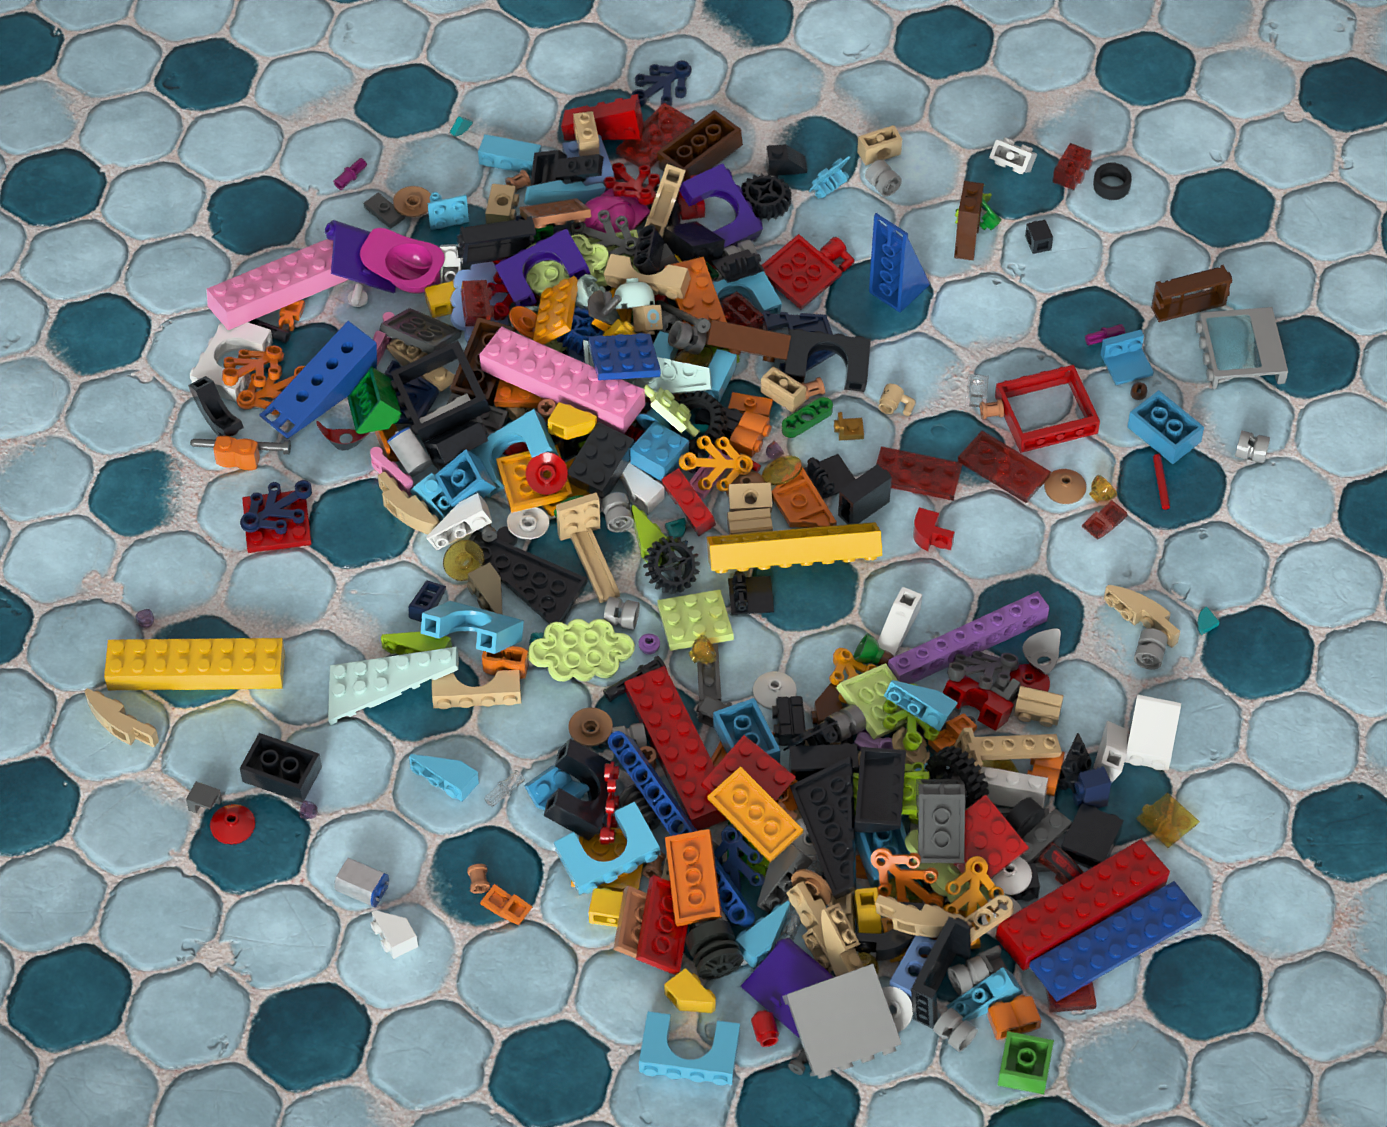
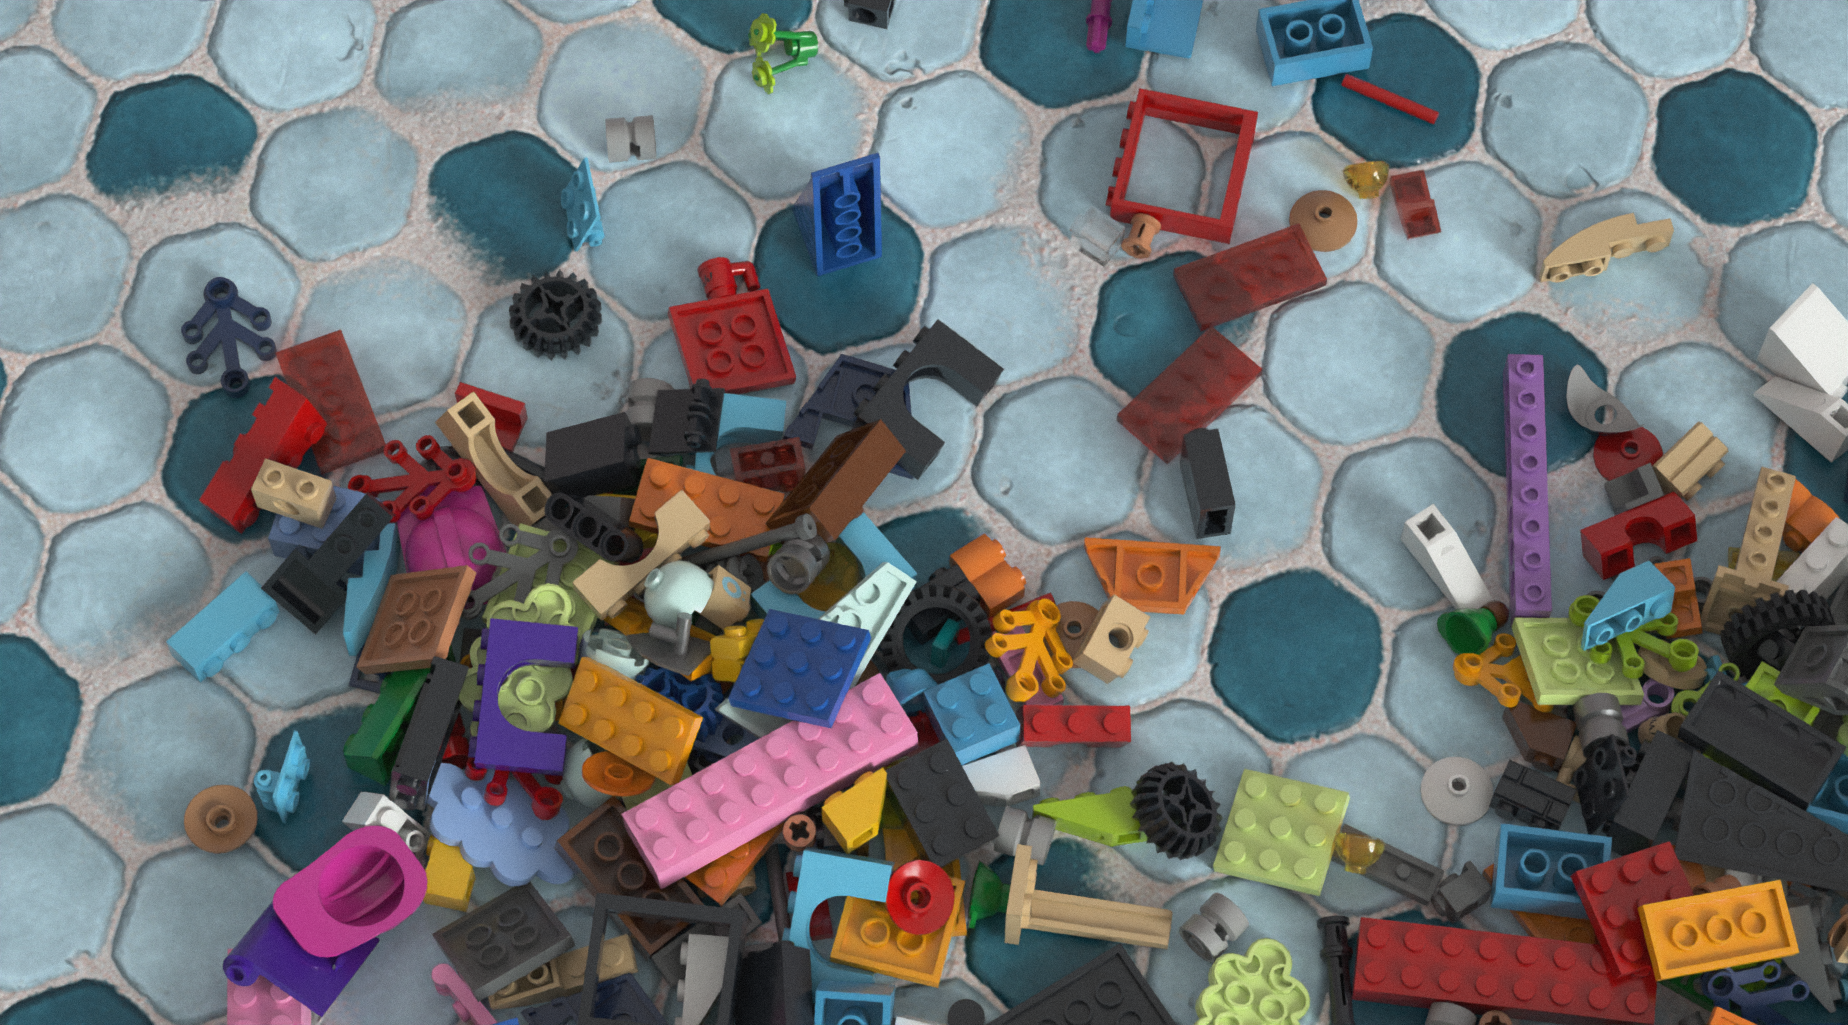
camera: 60 degrees left, 10 degrees up
magenta axle [333,158,367,190] -> none
white plate [348,284,368,307] -> none
dark grey plate [364,192,405,229] -> none
teal tile [449,116,473,136] -> none
clear red brick [460,280,494,327] -> none
tan brick [485,184,519,224] -> none
nougat bush [505,170,531,193] -> none
white dish [507,507,549,539] -> none
medium lavender plate [638,634,660,655] -> none
yellowish green plate [642,384,699,438] -> none
reddish brown brick [657,110,743,185] -> none
teal tile [665,517,686,539] -> none
dark purple arch [679,163,763,248] -> none
yellow brick [706,522,882,573] -> none
tan brick [727,508,773,535] -> none
orange plate [728,392,773,418] -> none
black hinge [728,571,774,615] -> none
tan brick [761,366,806,413] -> none
clear yellow dish [762,455,802,485] -> none
hinge [765,441,784,460] -> none
black slope [766,144,807,176] -> none
green beam [781,397,833,438] -> none
nougat bush [801,377,825,400] -> none
black hinge [803,454,855,500] -> none
pearl gold bracket [834,412,864,441] -> none
tan brick [857,125,902,166] -> none
tan piece [878,383,916,416] -> none
red brick [913,507,955,551] -> none
dark grey plant [947,651,1019,690] -> none
reddish brown door [954,181,984,261] -> none
black hinge [1058,733,1092,793] -> none
reddish brown hinge [1130,382,1147,400] -> none
light grey wheel [1134,628,1168,670] -> none
teal tile [1197,607,1219,635] -> none

